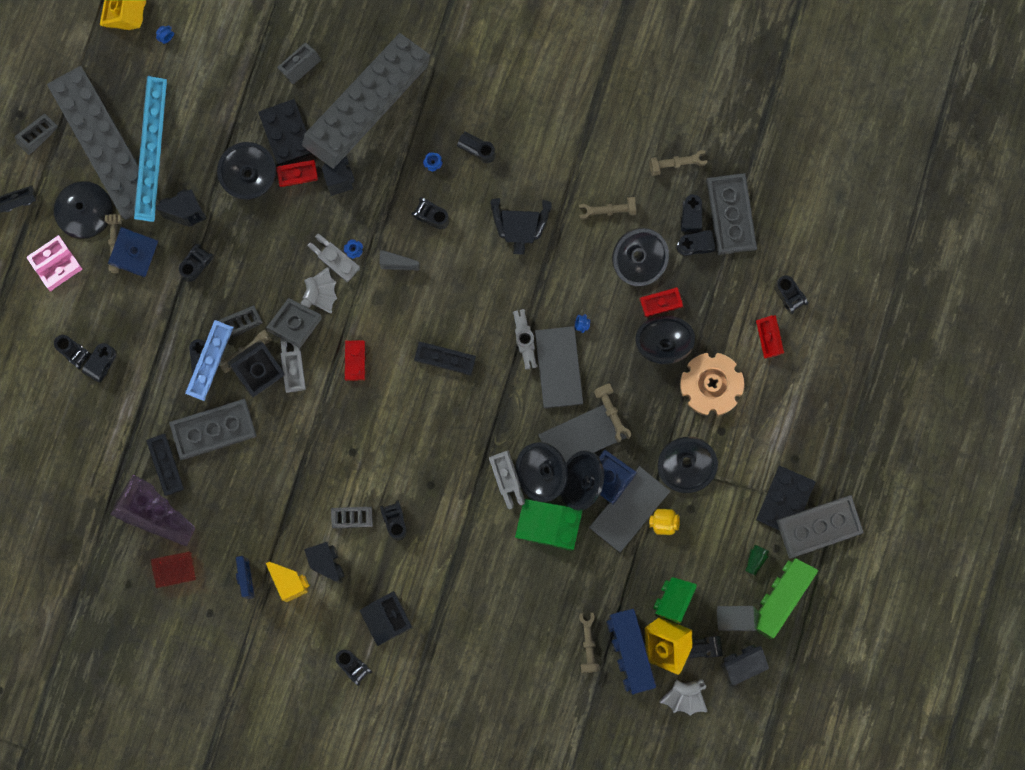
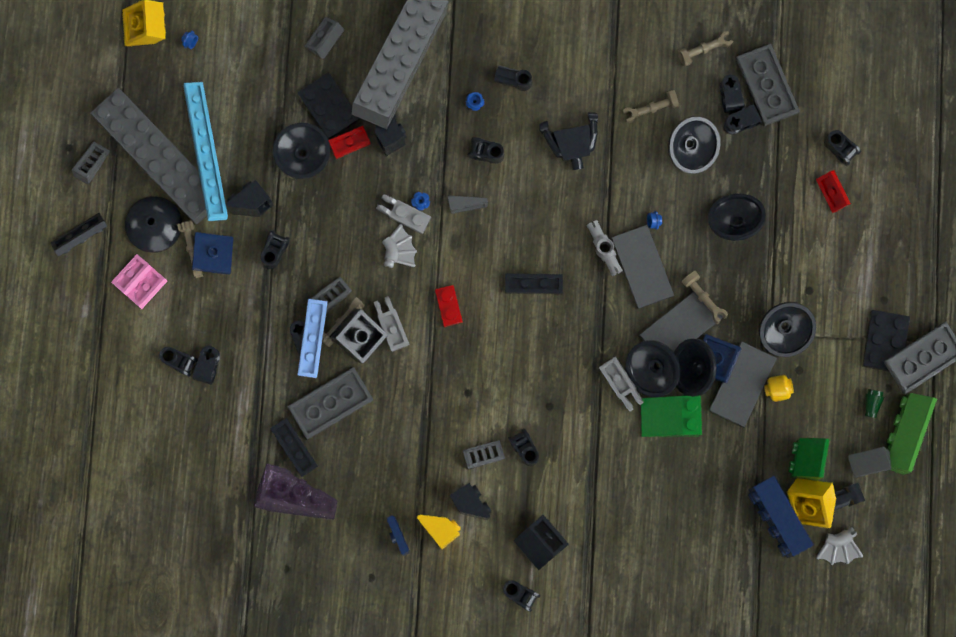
camera: 15 degrees left, 0 degrees up
clear red plate [151,551,196,588] -> none
dark grey plate [266,298,322,348] -> none
dark tan piece [579,613,600,673] -> none
red plate [640,287,683,318] -> none
light nougat piece [680,353,744,416] -> none
black slope [720,644,769,686] -> none

